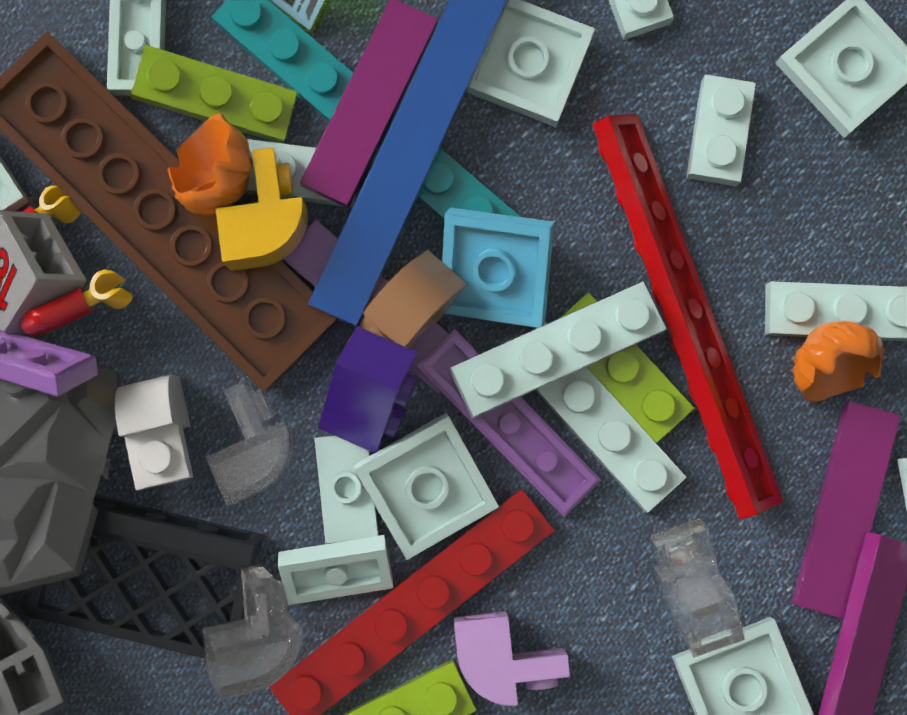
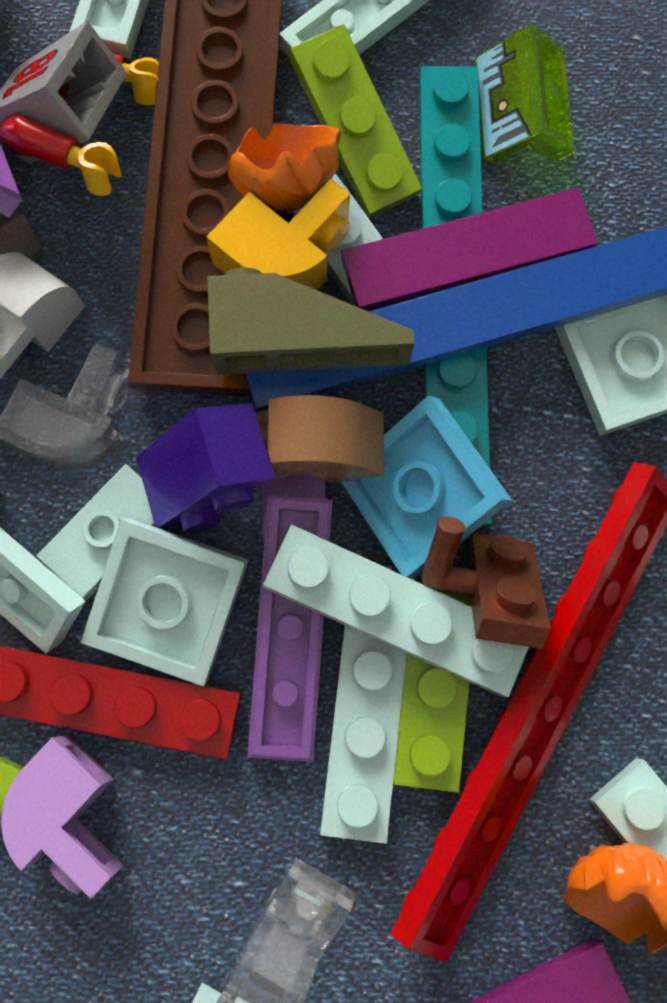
camera: 45 degrees right, 5 degrees down
none -> olive slope [207,267,415,375]
none -> copper plate [422,516,551,649]

